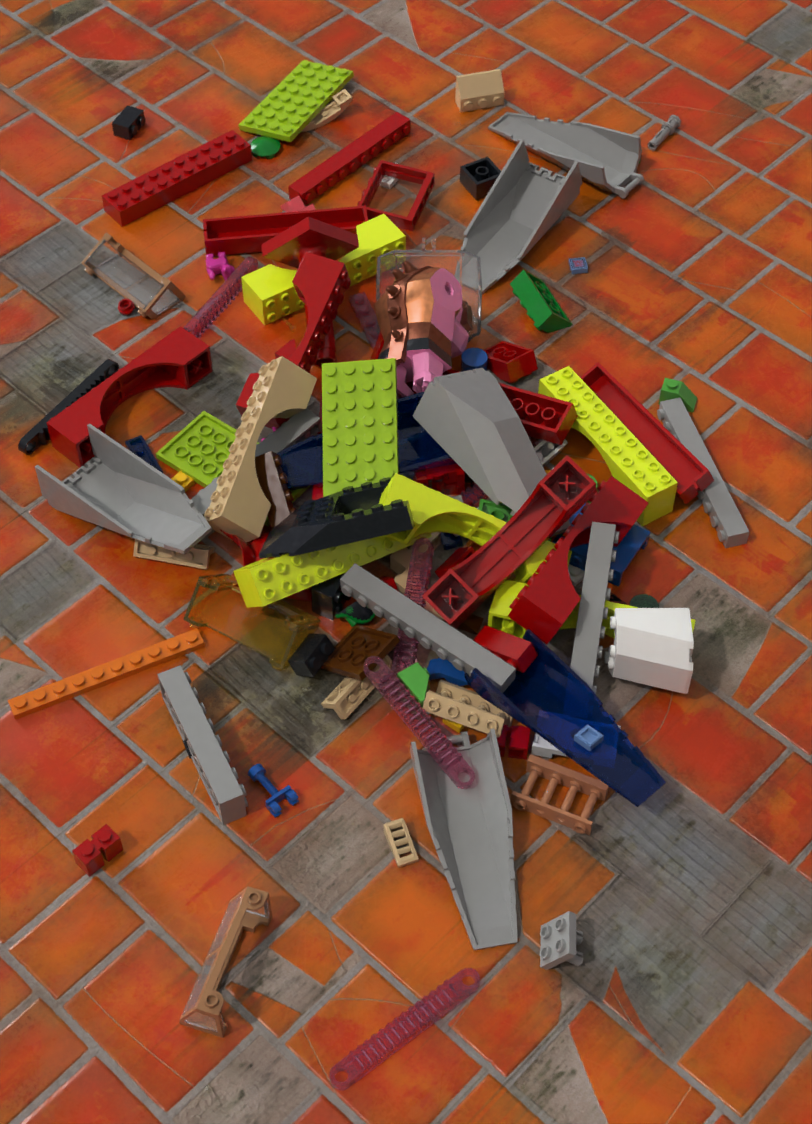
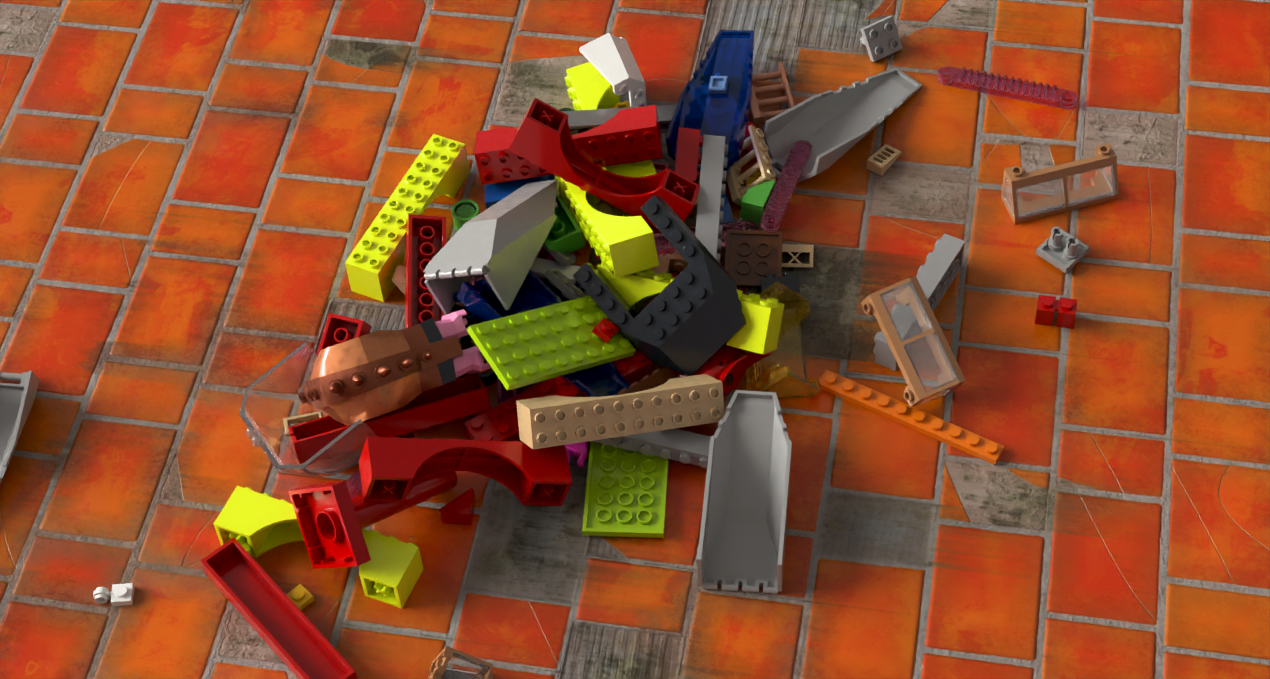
camera: 120 degrees left, 0 degrees up
black gear [18,359,119,455] -> none
red arch [46,326,213,467] -> none
clear blue tile [125,435,163,473] -> none
yellow plate [171,471,195,492] -> none
clear pink gear [184,257,258,338] -> none
dark pink animal [206,252,235,282] -> none
blue bar [248,763,299,817] -> none
coral slope [280,196,315,212] -> none
red brick [288,112,411,205] -> none
red window [358,160,435,231] -> none
light grey windscreen [454,139,583,294] -> none
black brick [460,156,501,200] -> none
green slope [510,269,572,333] -> none
medium blue tile [568,257,588,274] -> none
red piece [580,362,714,505] -> none
light grey brick [657,398,749,548] -> none
bright green slope [659,378,697,413] -> none
none -> red plate [592,317,619,343]
none -> windscreen [861,276,966,407]
none -> light grey plate [1036,227,1090,273]

